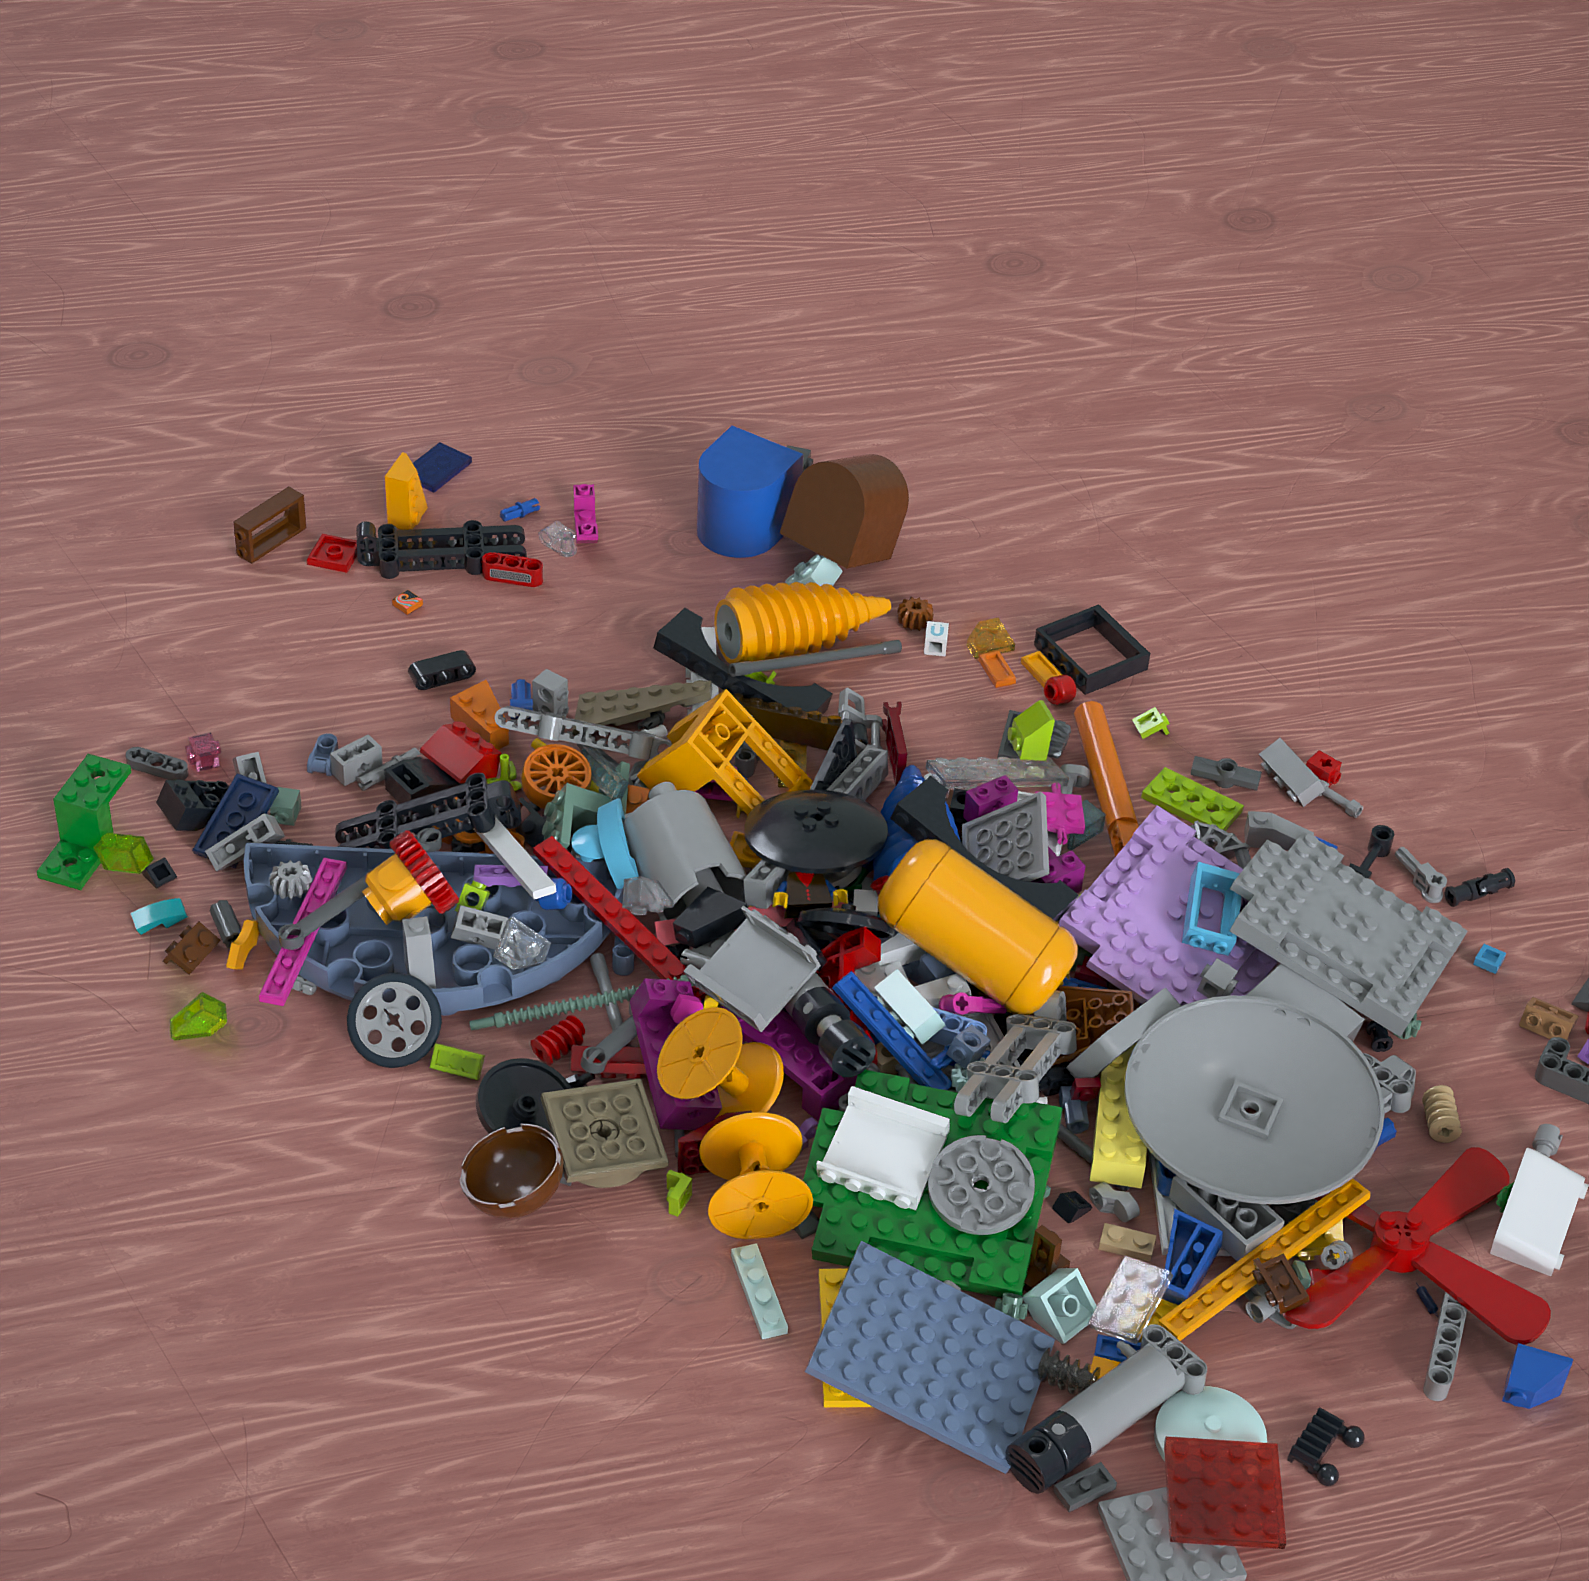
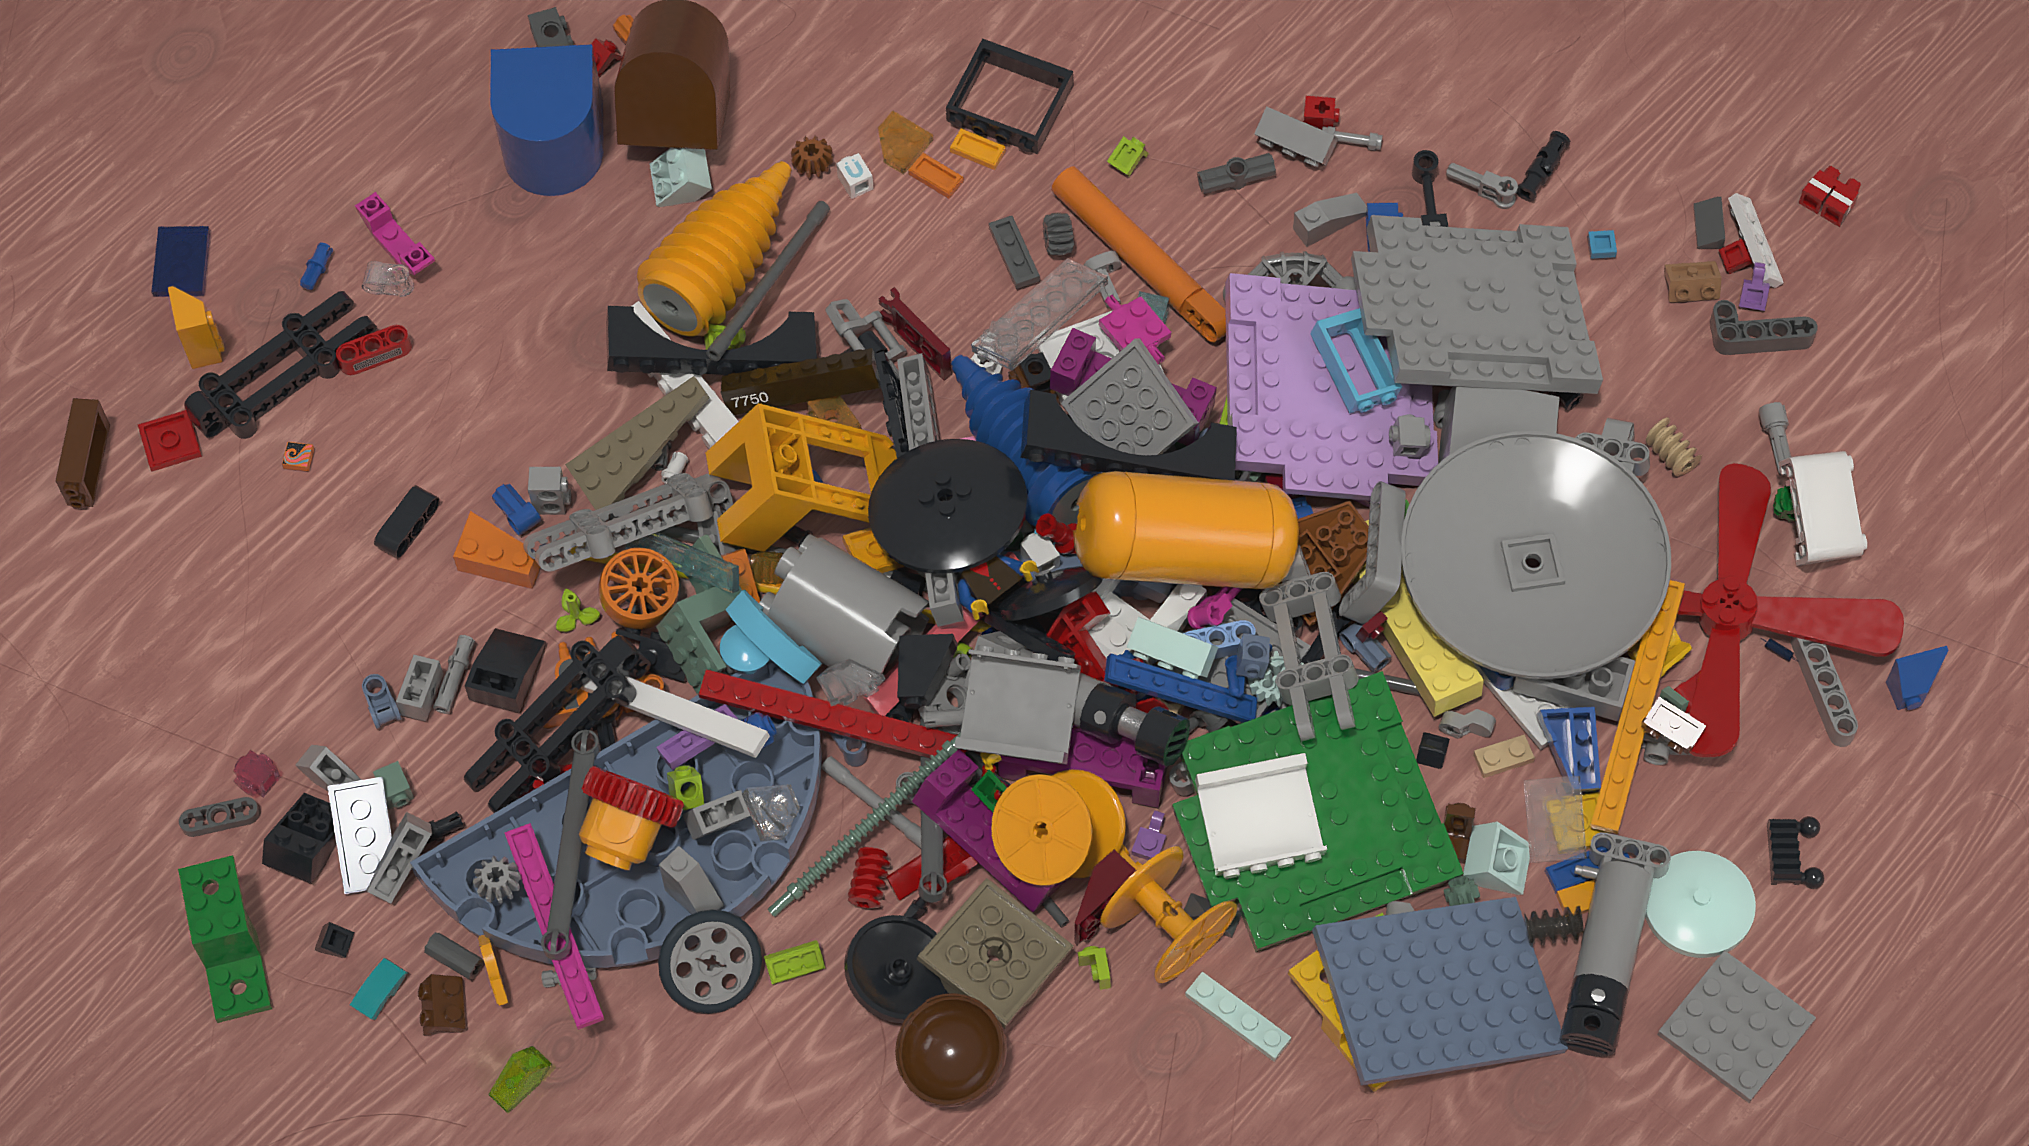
camera: 30 degrees left, 20 degrees up
clear neon green brick [94,833,154,874] -> none
red slope [420,721,502,783] -> none
dark pink tile [670,994,703,1024] -> none
light grey plate [928,1135,1035,1235] -> none
lime slope [1008,700,1055,761] -> none
red head [1044,675,1077,705] -> none
dark grey plate [1053,1462,1117,1512] -> none
lime plate [1141,767,1244,831] -> none
clear red plate [1164,1436,1286,1549] -> none
light grey bush [1321,1240,1353,1269] -> none

